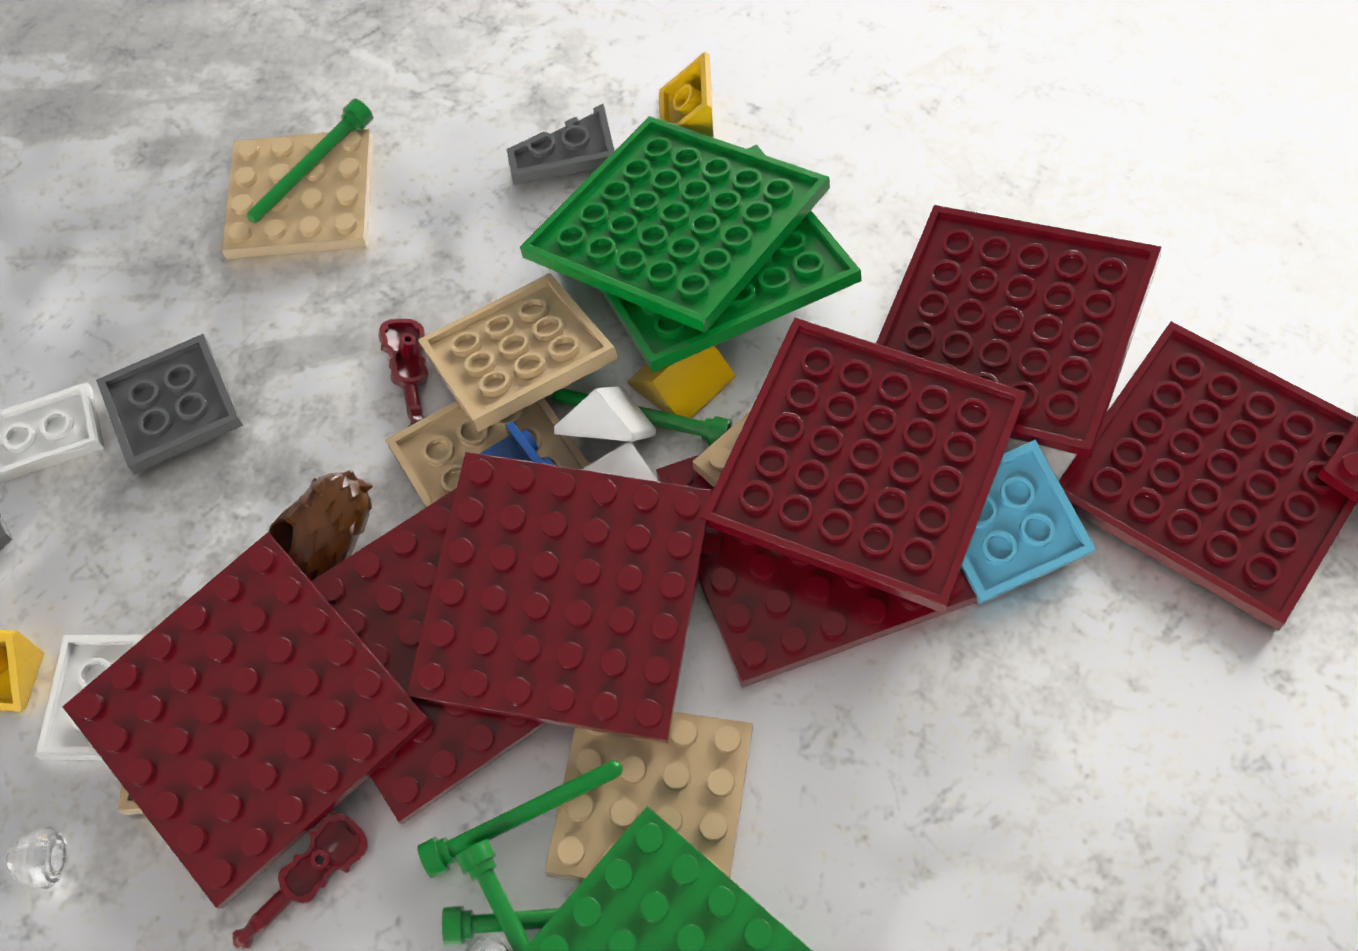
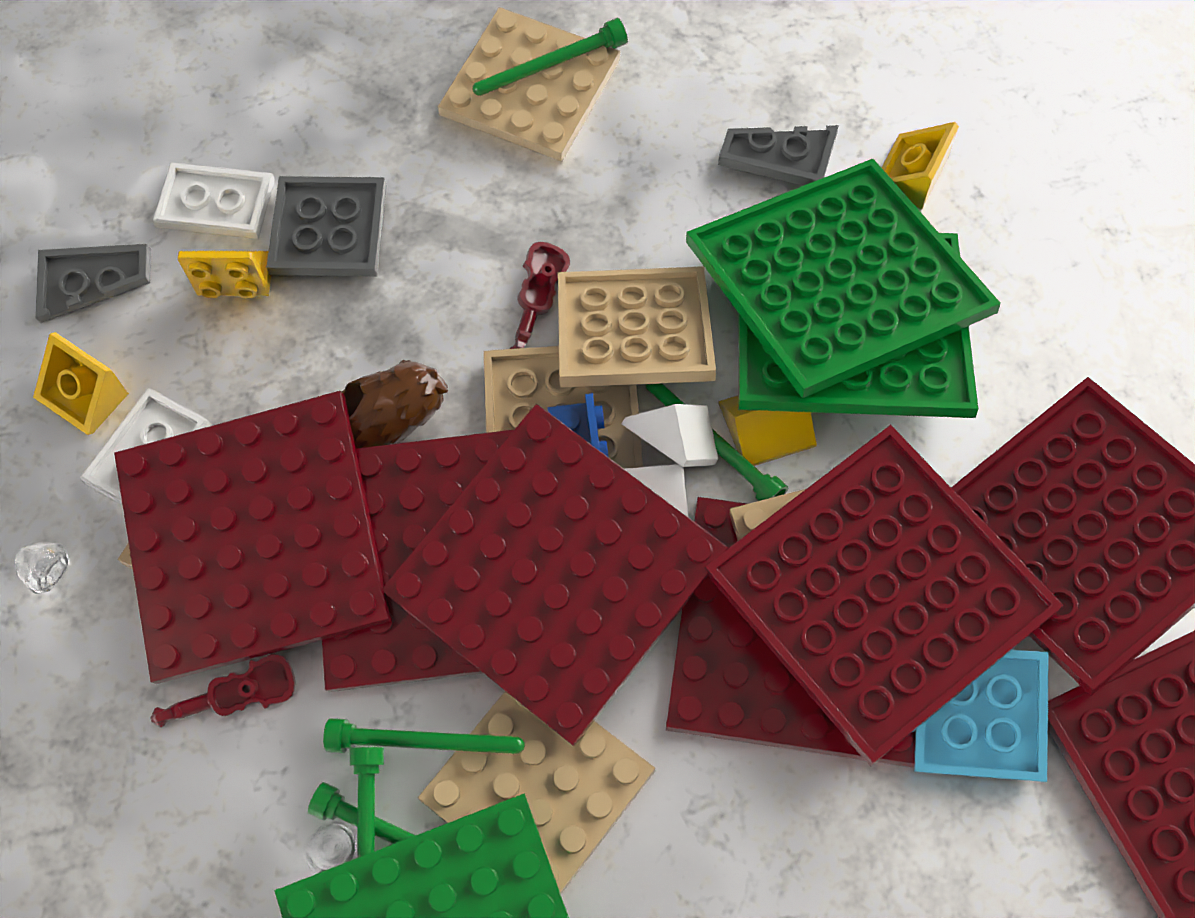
camera: 25 degrees right, 5 degrees up
none -> yellow bracket [177,251,272,298]

